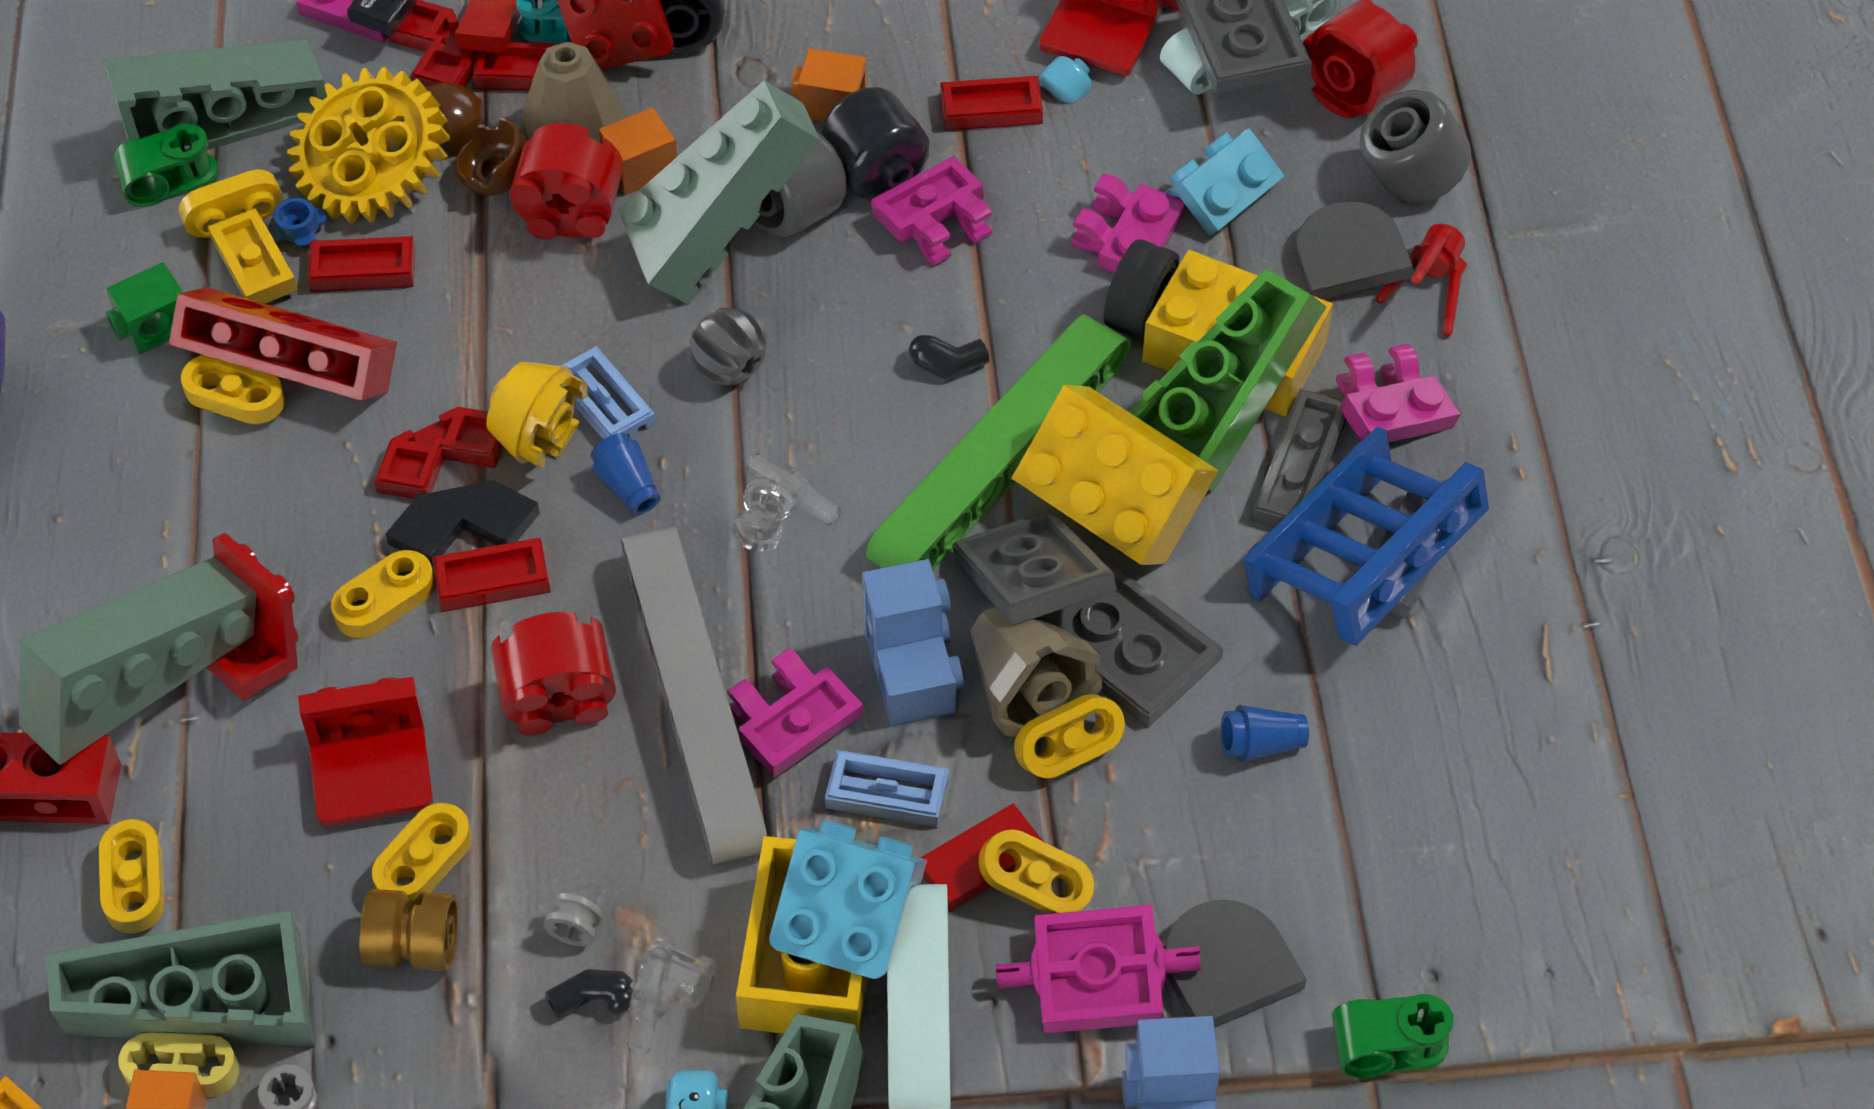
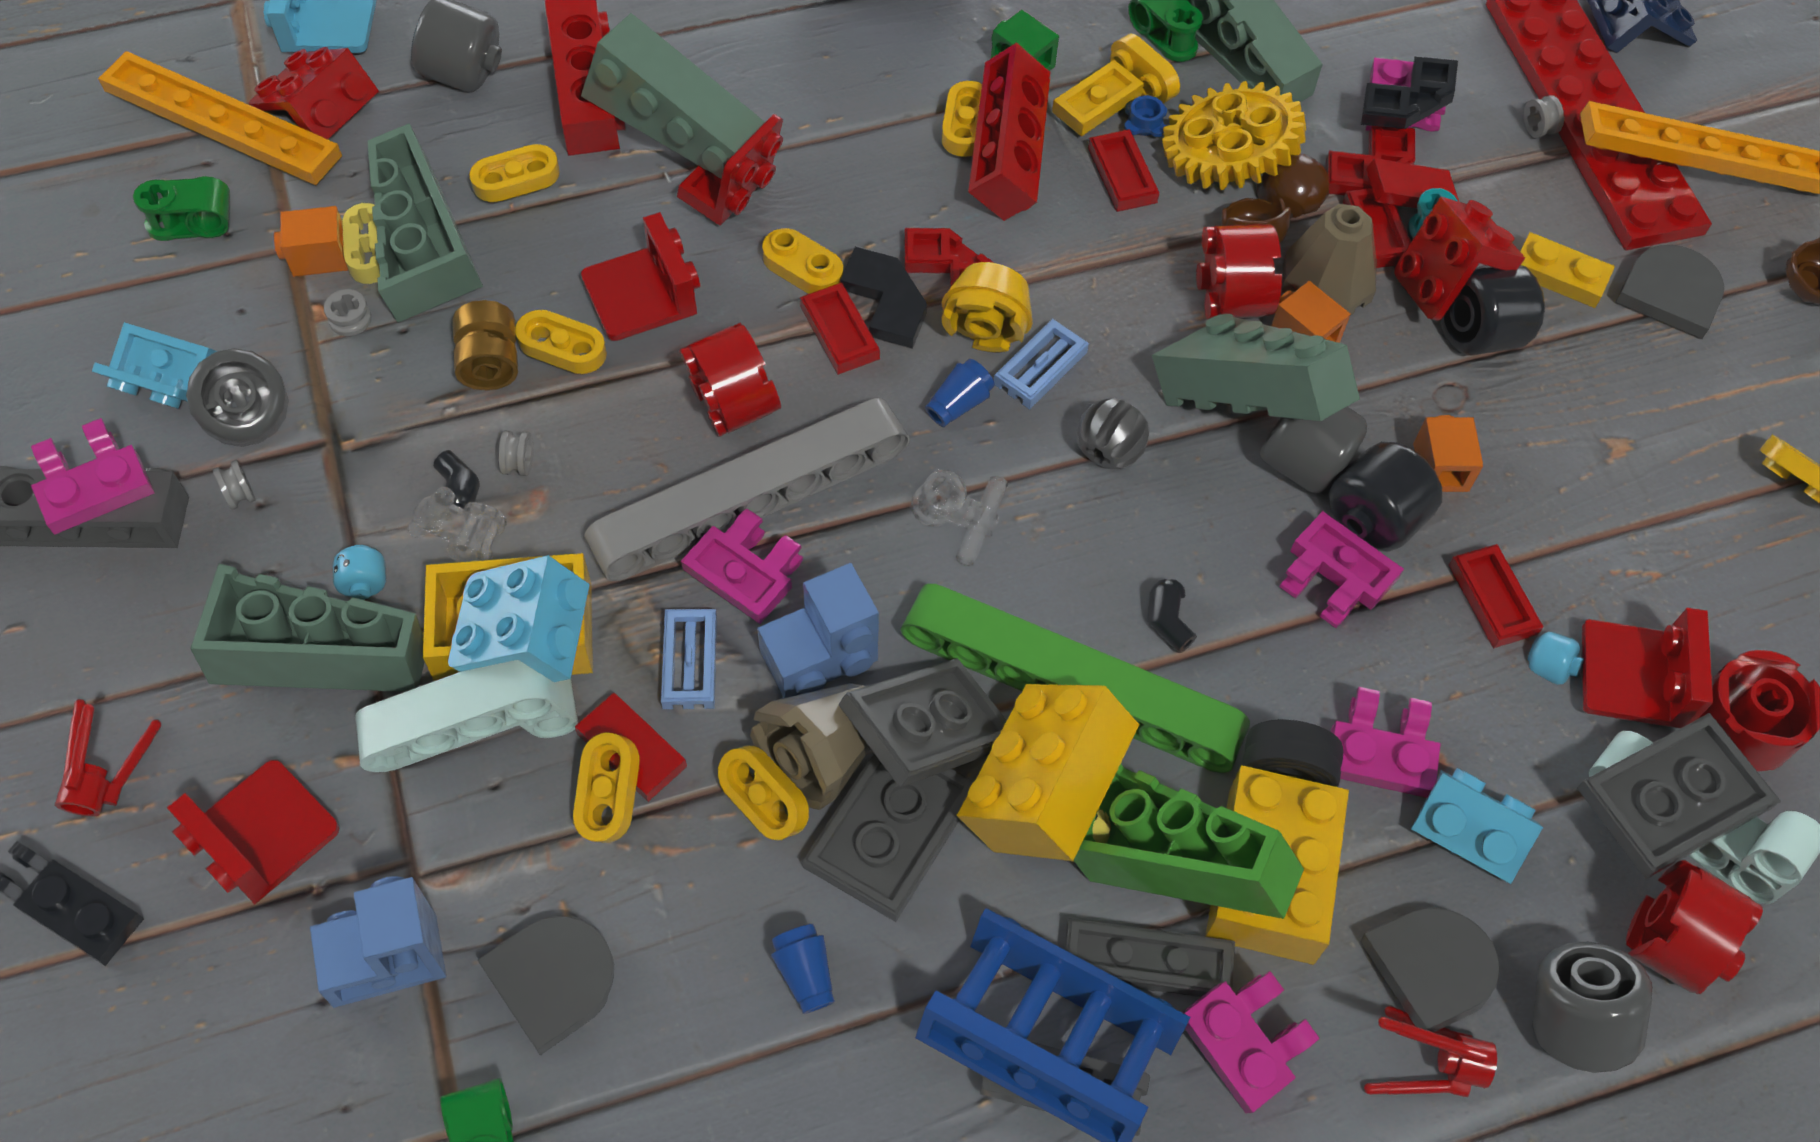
camera: 75 degrees right, 5 degrees up
dark pink plate [996,905,1201,1034] -> none

